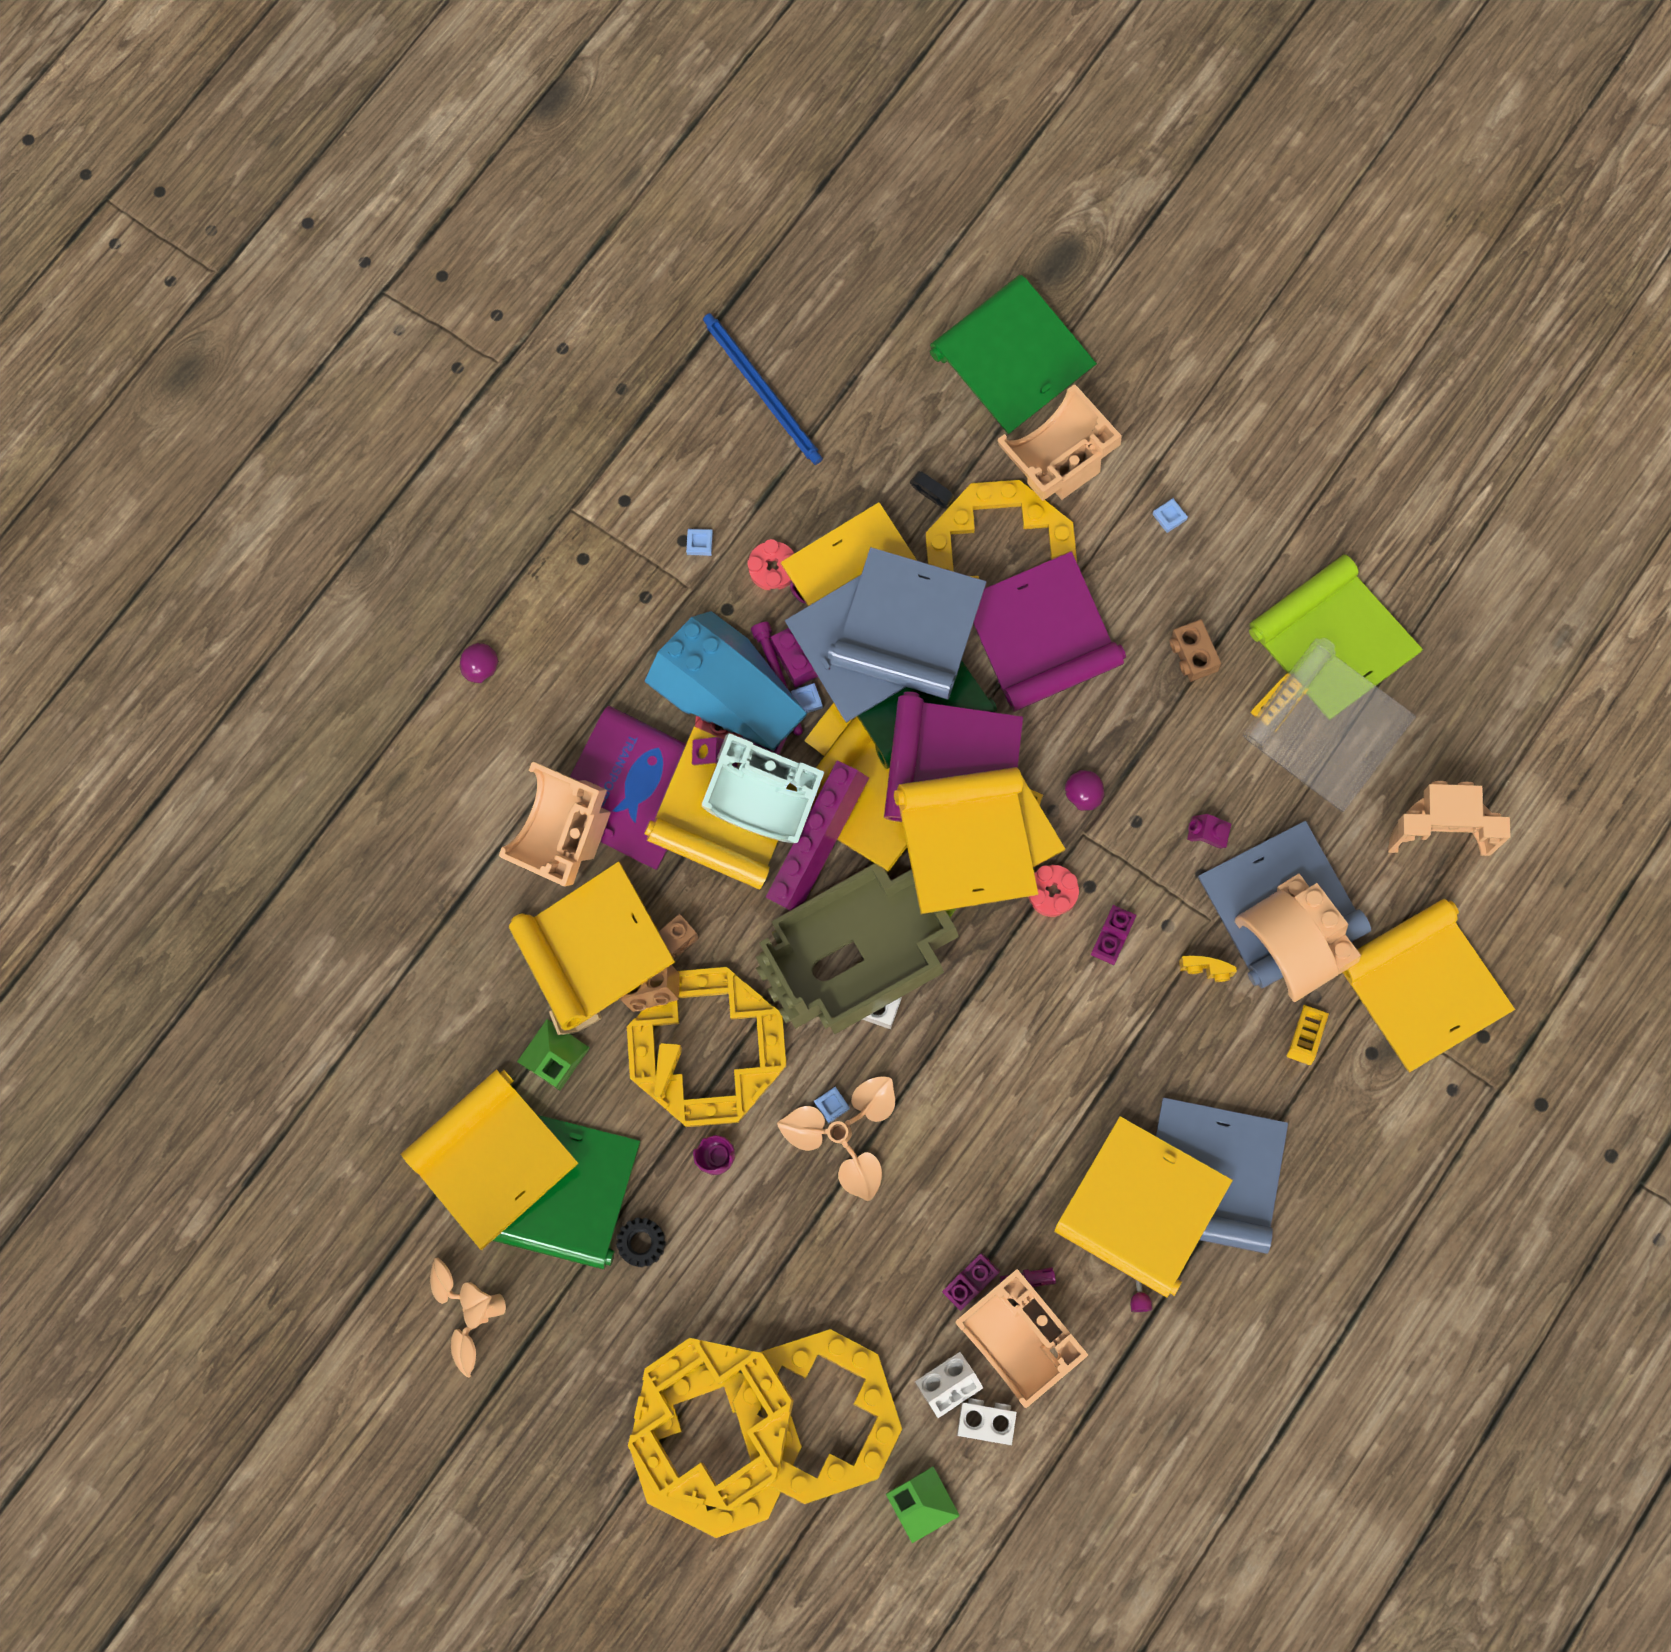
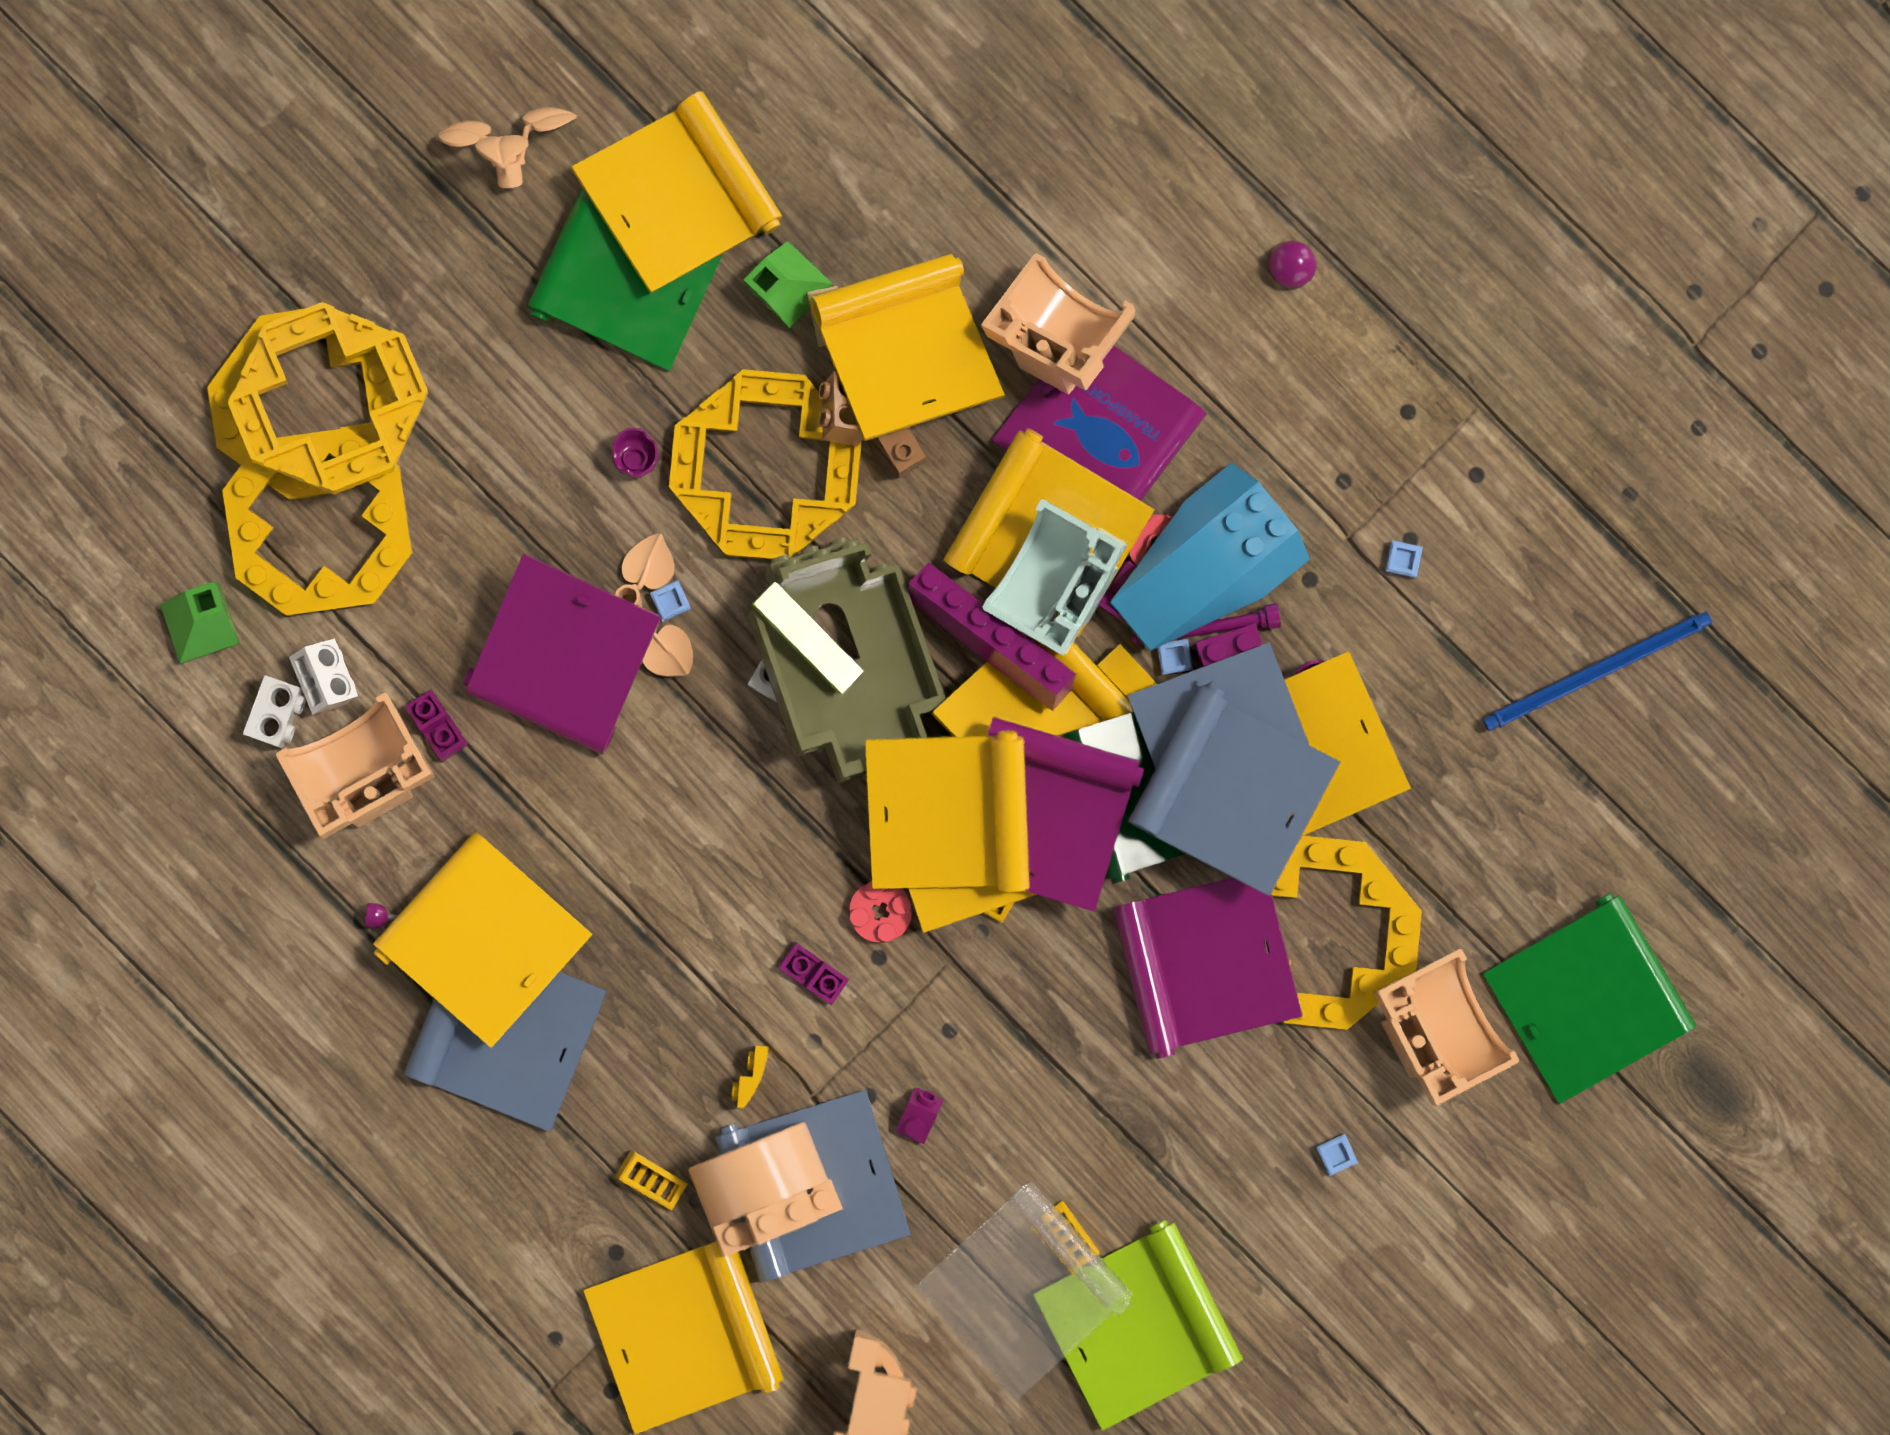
camera: 90 degrees right, 10 degrees up
black tyre [616,1218,666,1267] -> none
yellow slope [654,1043,682,1099] -> none
magenta bracket [692,737,738,768] -> none
coral plate [748,539,794,590] -> none
black beam [910,471,955,509] -> none
magenta pin [999,1267,1056,1288] -> none
magenta hair [1065,770,1105,811] -> none
medium nougat brick [1169,619,1221,682] -> none
none -> magenta door [463,554,662,755]
none -> tile [751,582,863,694]

